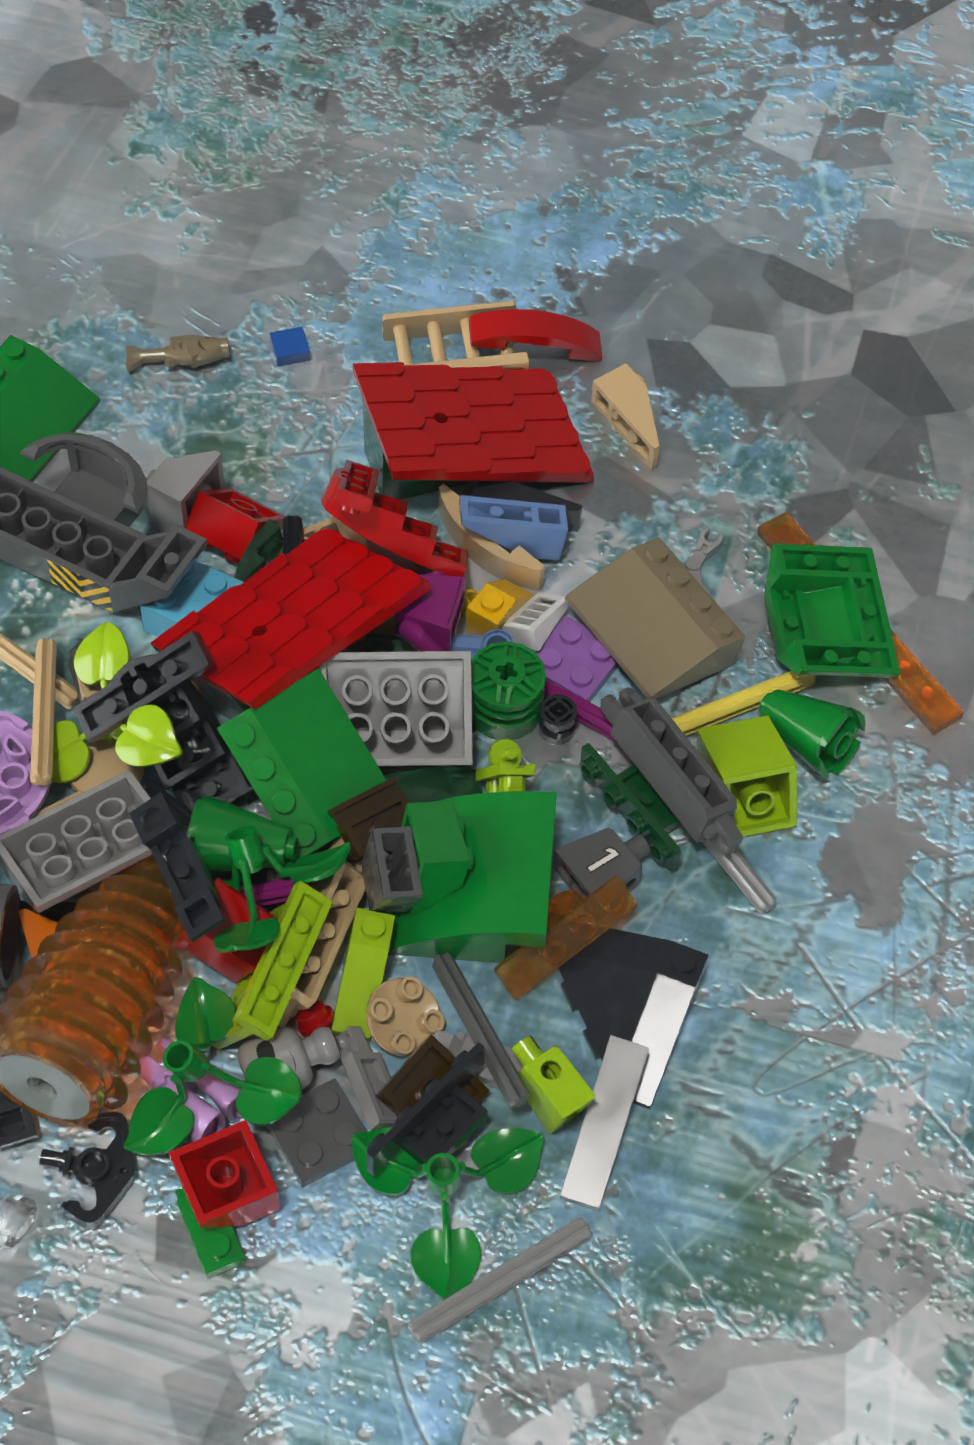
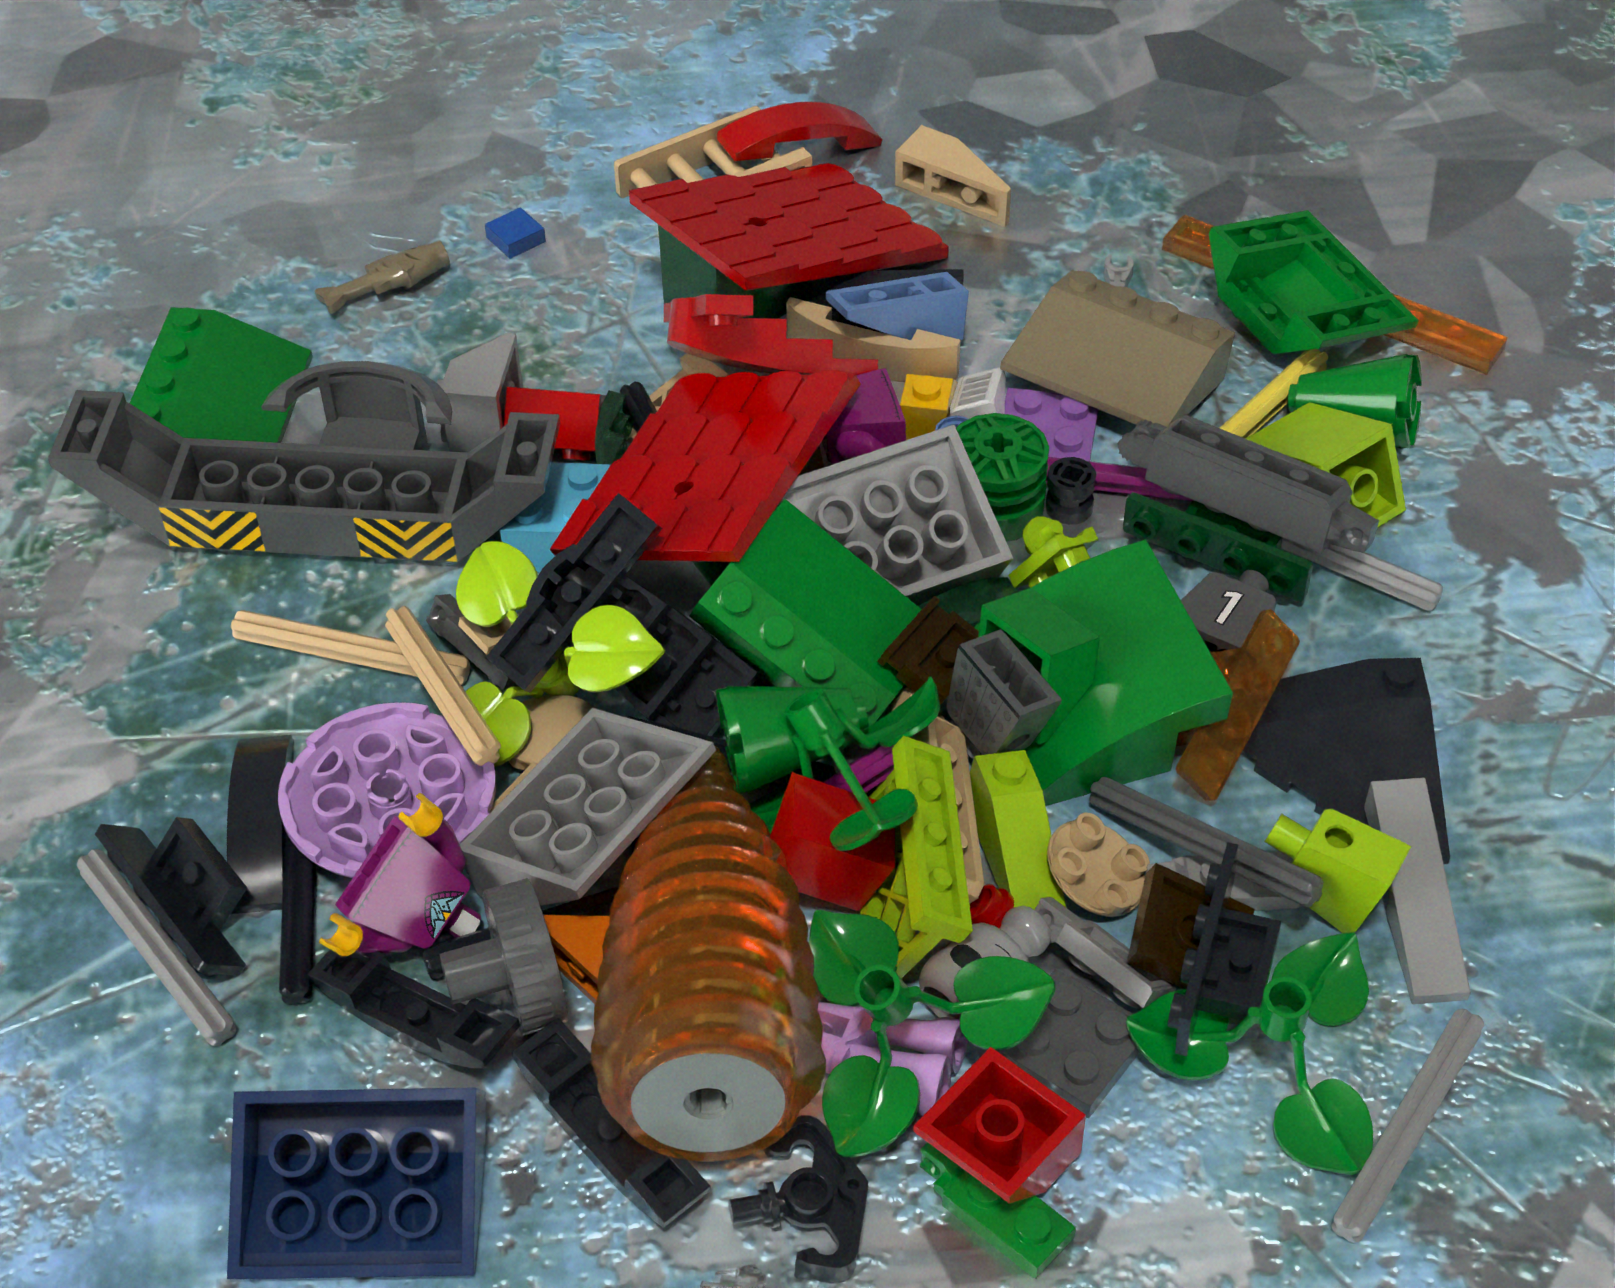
camera: 20 degrees left, 10 degrees down
black slope [129,792,227,942] -> none

